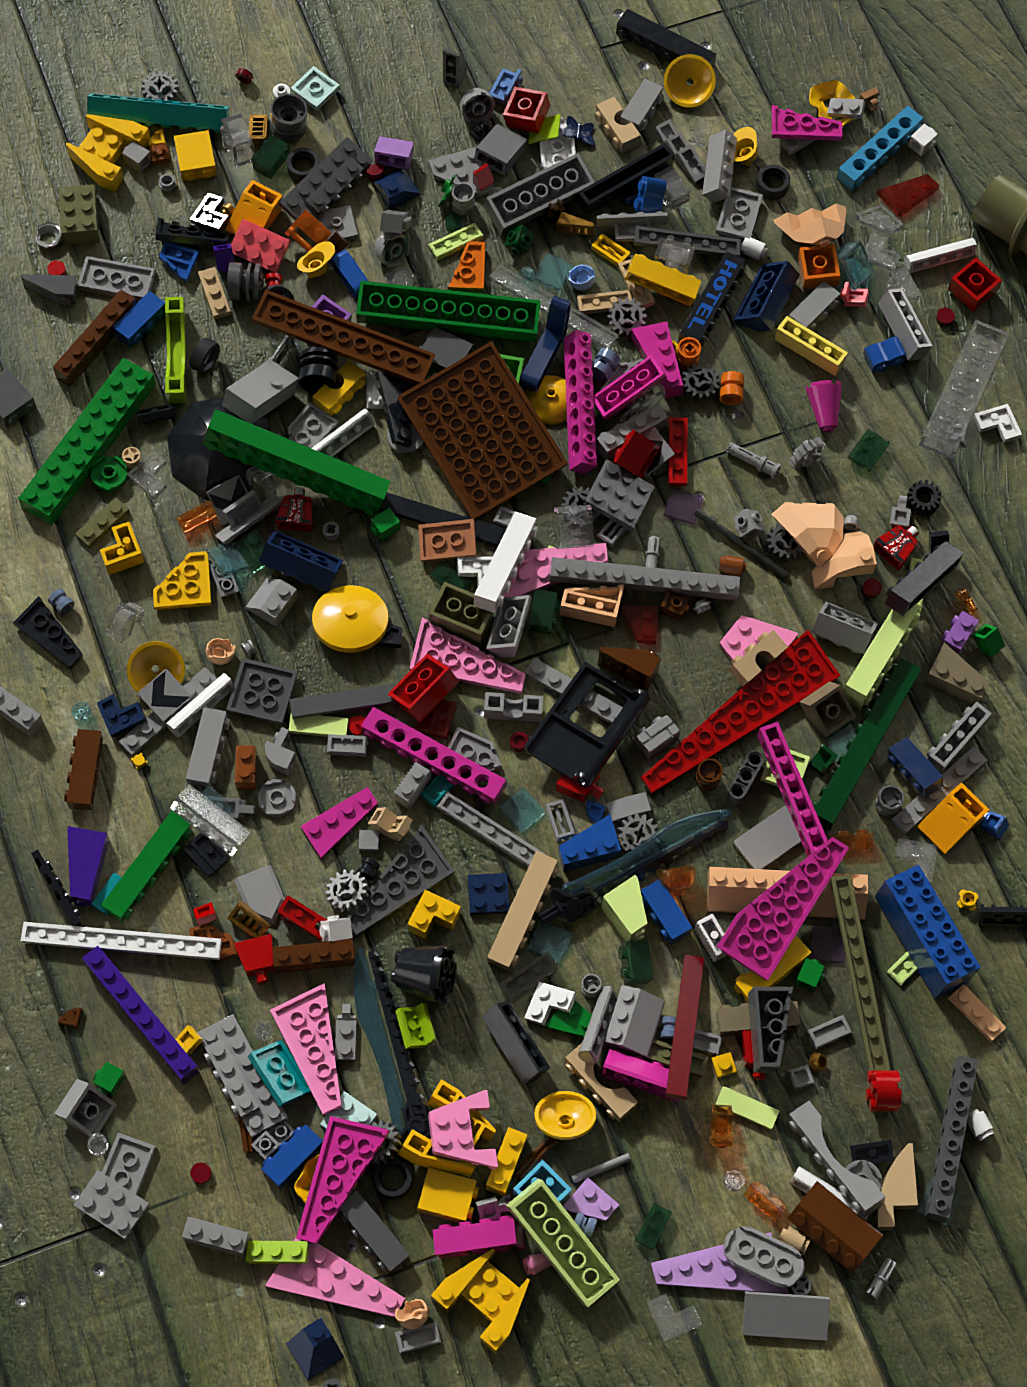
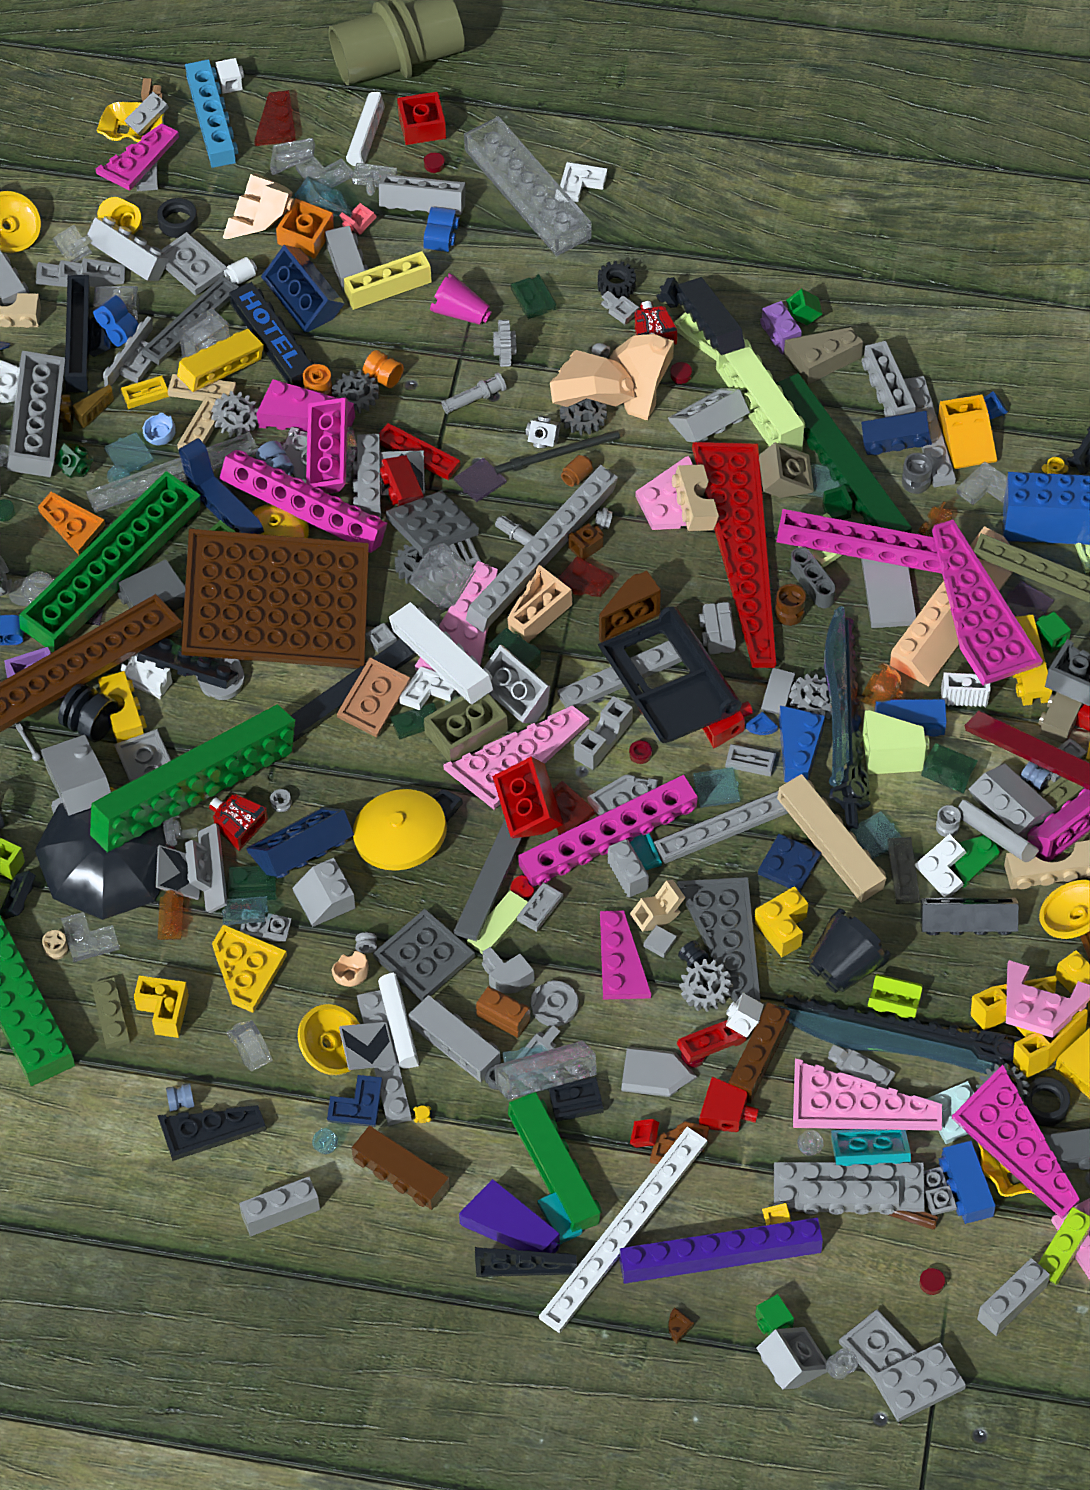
camera: 55 degrees left, 10 degrees down
green plate [91,456,129,493] -> none
pearl gold slope [227,900,271,938] -> none
white brick [311,409,375,457] -> none
green brick [370,508,400,541] -> none
yellowish green tile [428,223,484,261] -> none
clear orange arm [955,588,978,614] -> none

